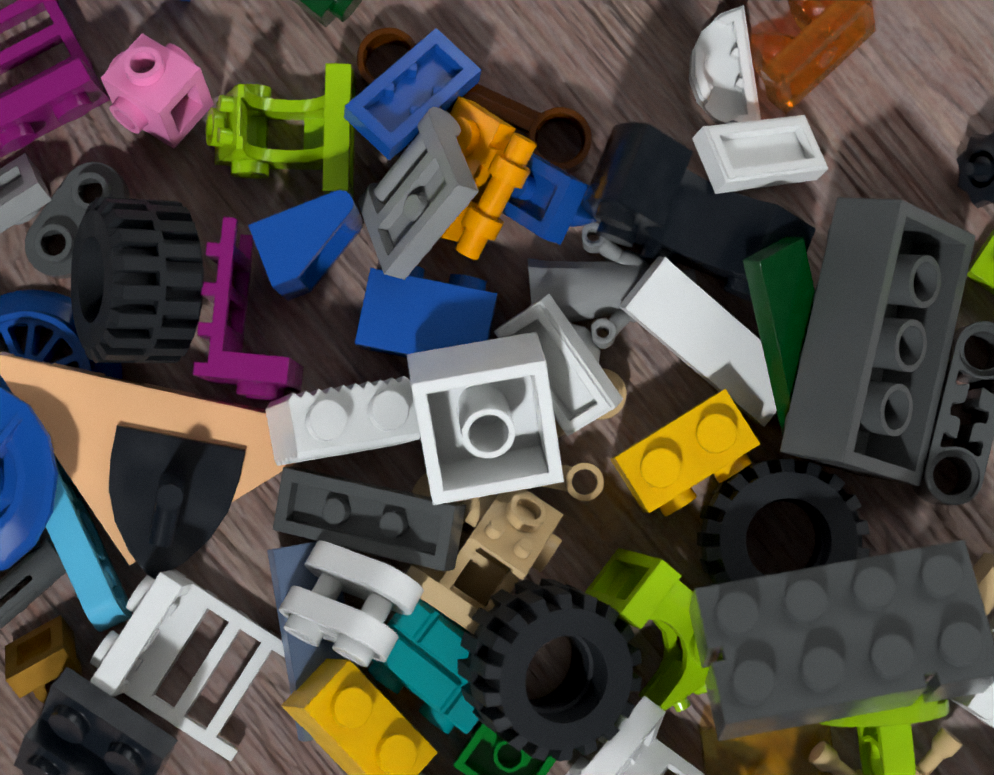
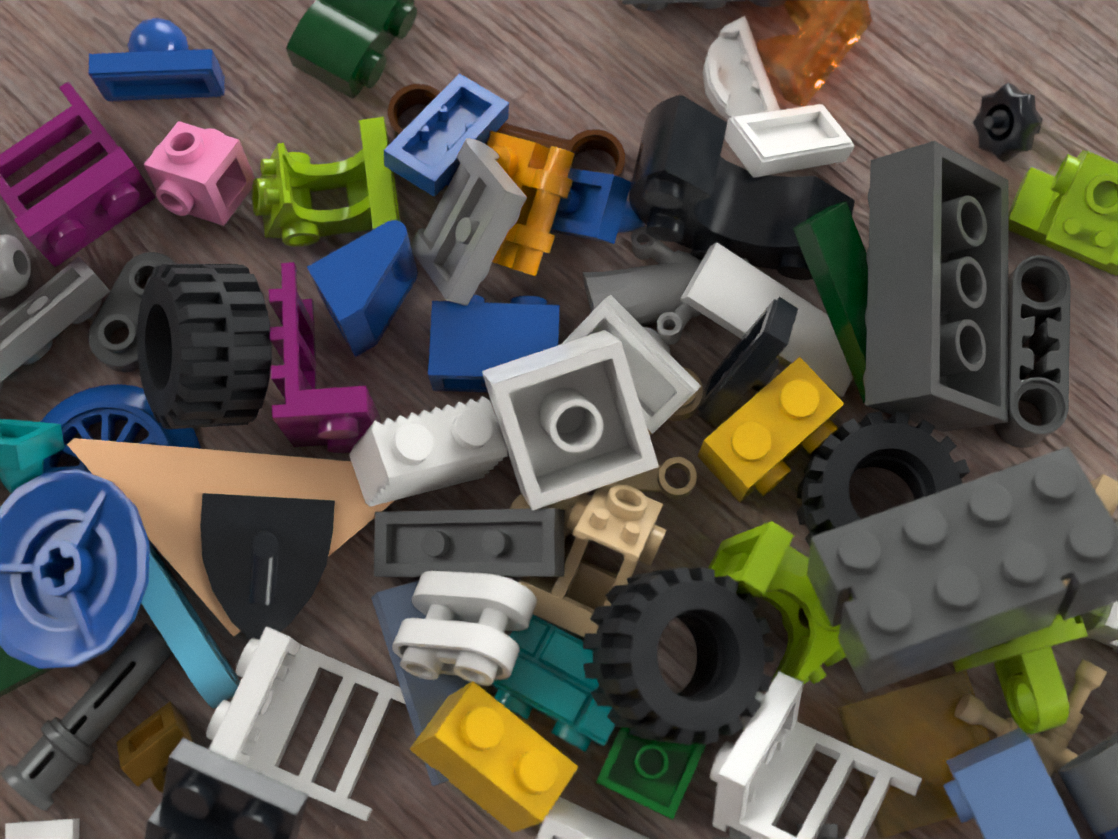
camera: 10 degrees left, 10 degrees down
none -> black plate [698,297,798,427]

